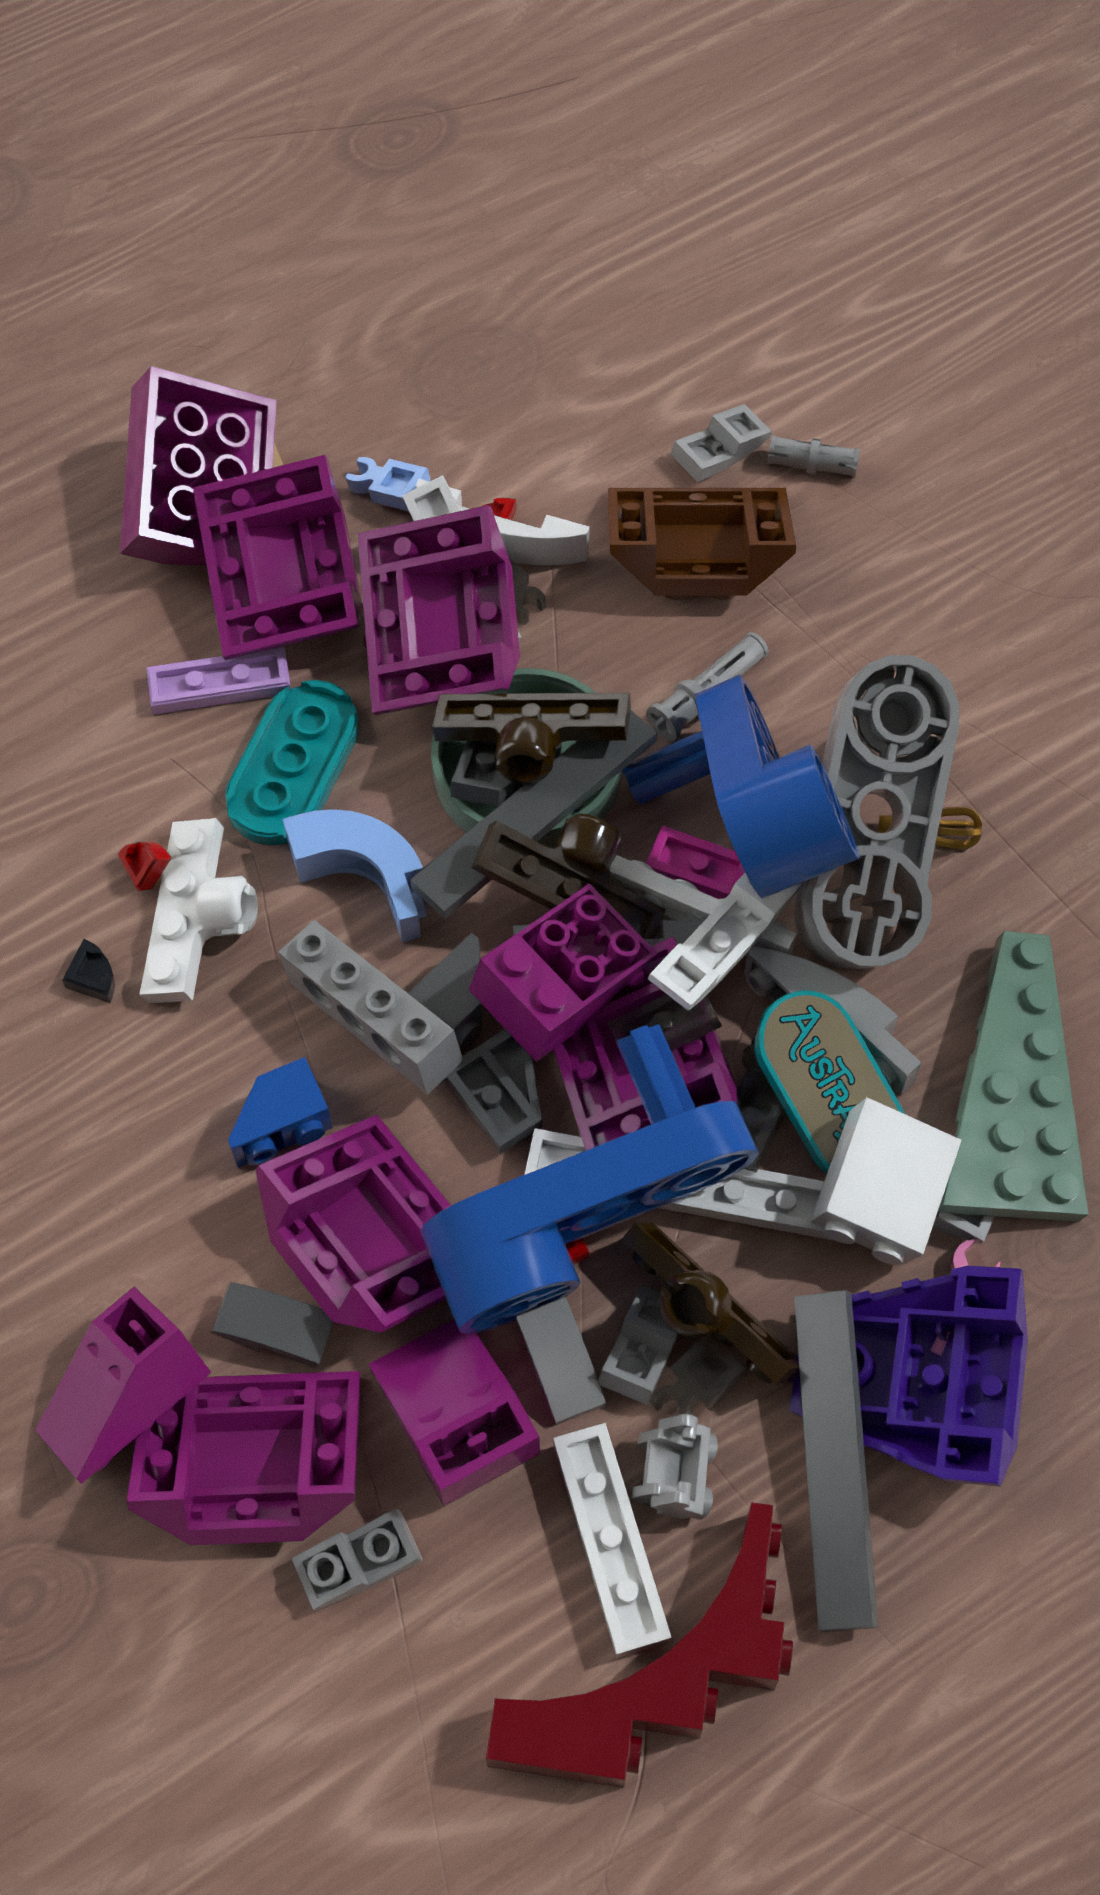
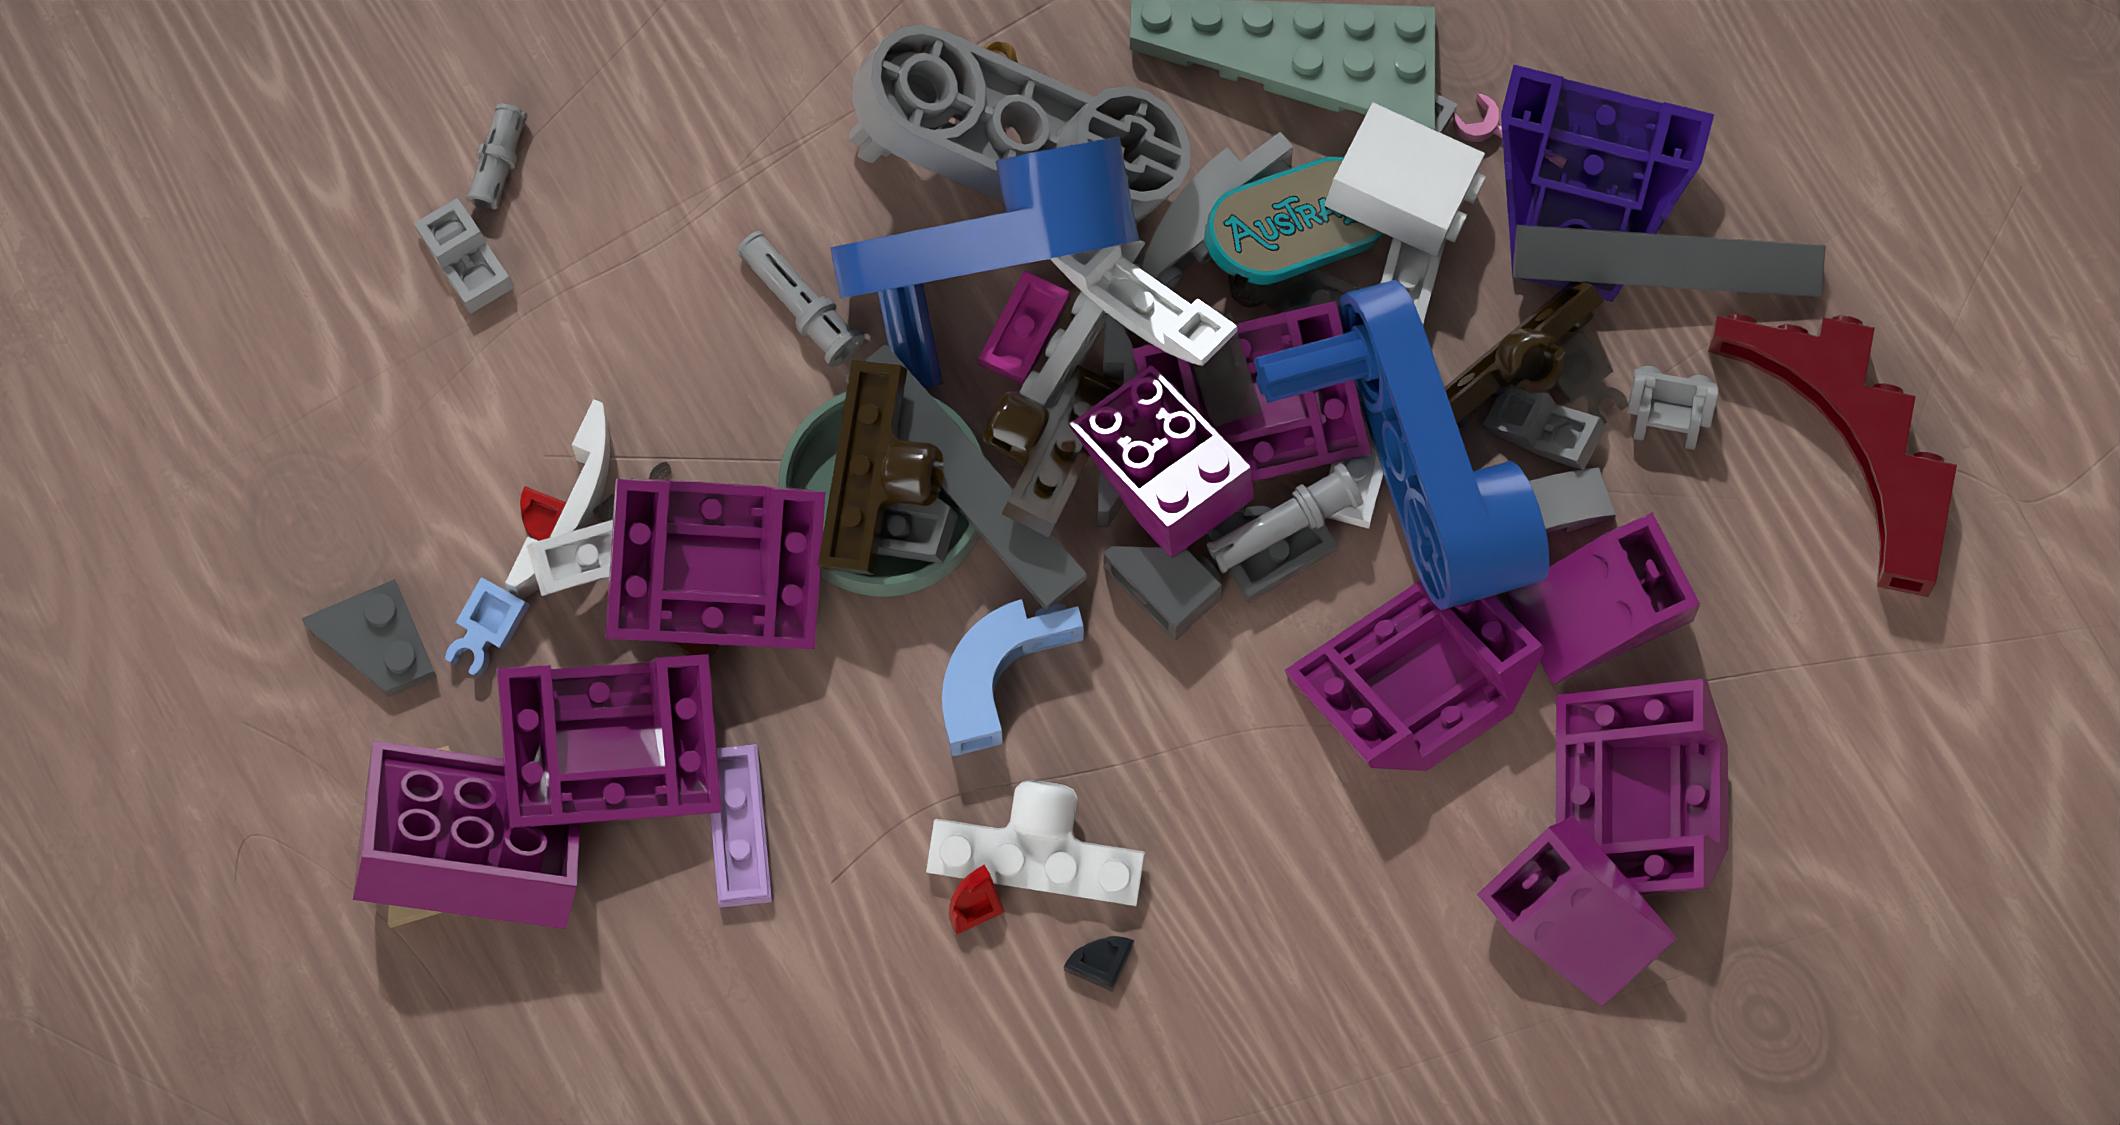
camera: 85 degrees left, 10 degrees up
dark grey slope [210,1282,334,1368] -> none
teal tile [225,680,360,845] -> none
blue slope [228,1057,333,1168] -> none
light grey brick [278,920,463,1095] -> none
light grey slope [291,1508,423,1611] -> none
white plate [553,1423,672,1658] -> none
reddish brown slope [608,488,796,600] -> none
none -> dark grey wing [302,579,437,697]
none -> light grey pin [1206,463,1364,574]

